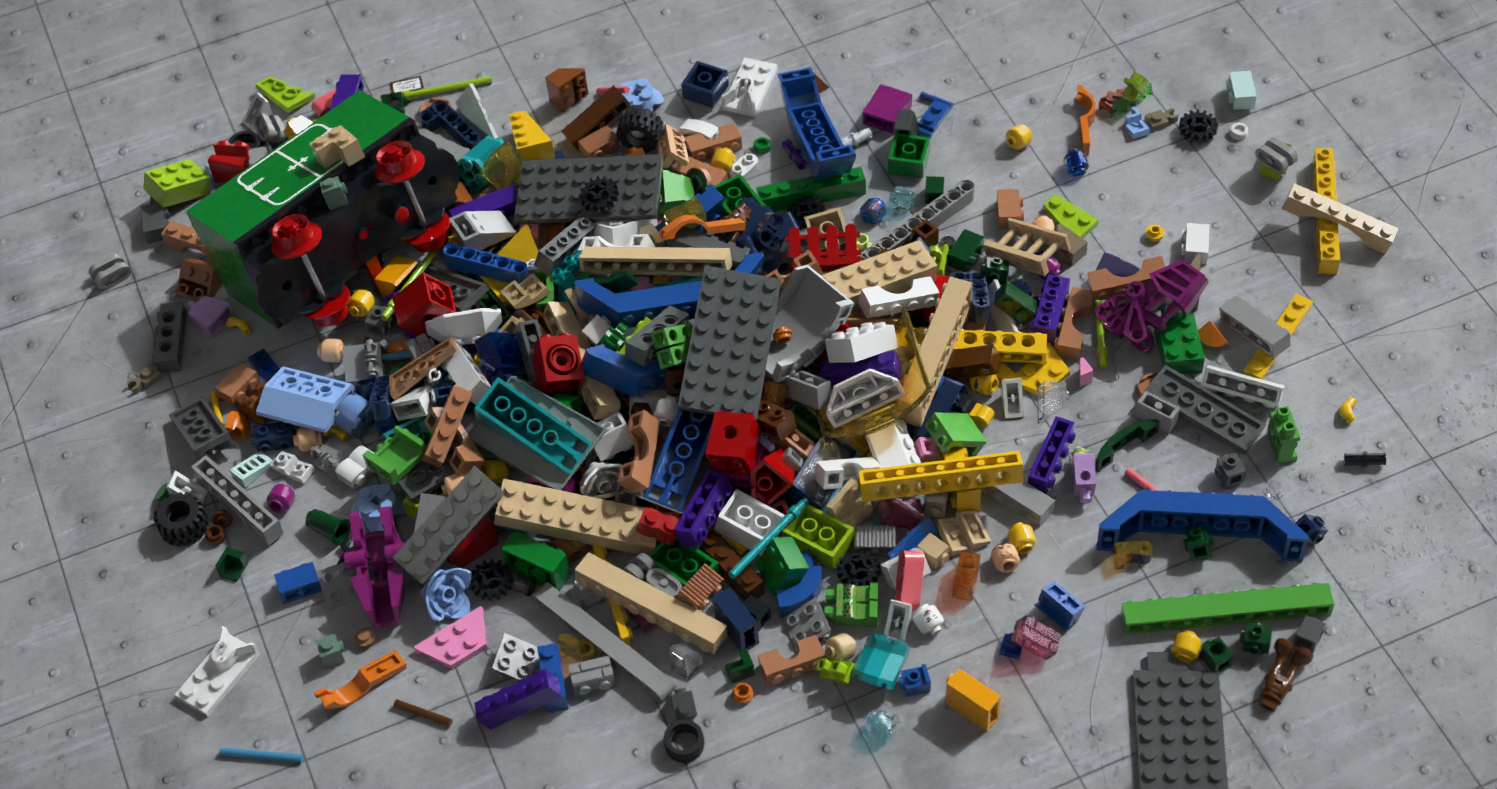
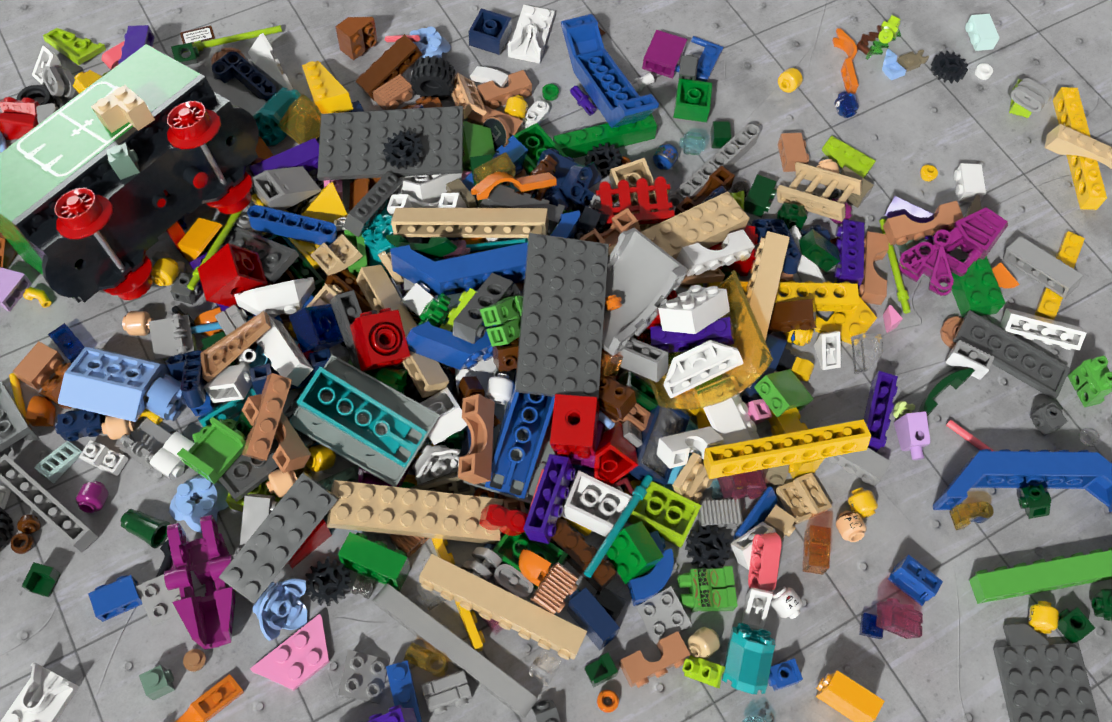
camera: 15 degrees left, 10 degrees up
none -> orange brick [519,549,551,587]

